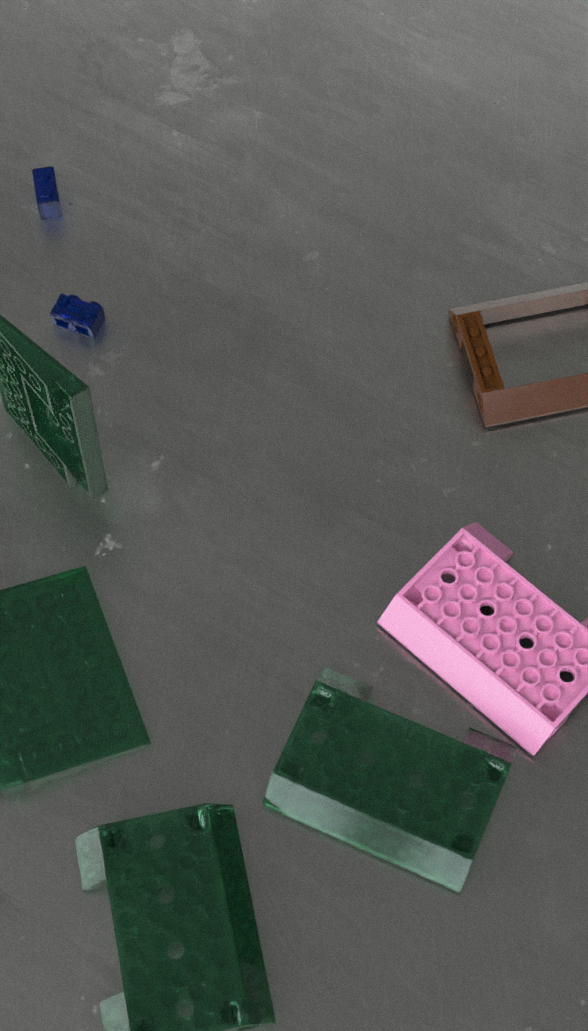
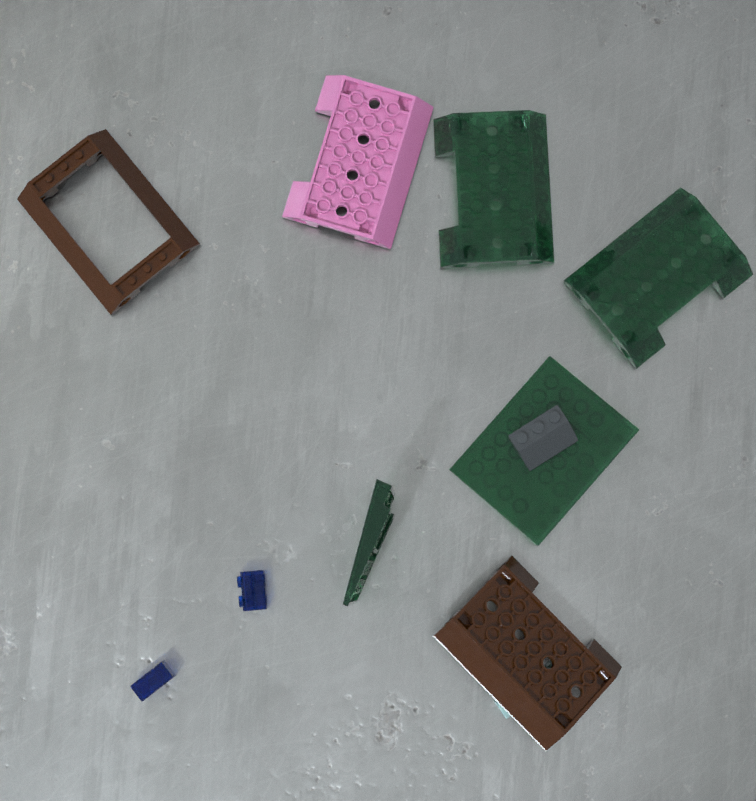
camera: 120 degrees left, 20 degrees up
none -> dark grey slope [508,405,579,472]

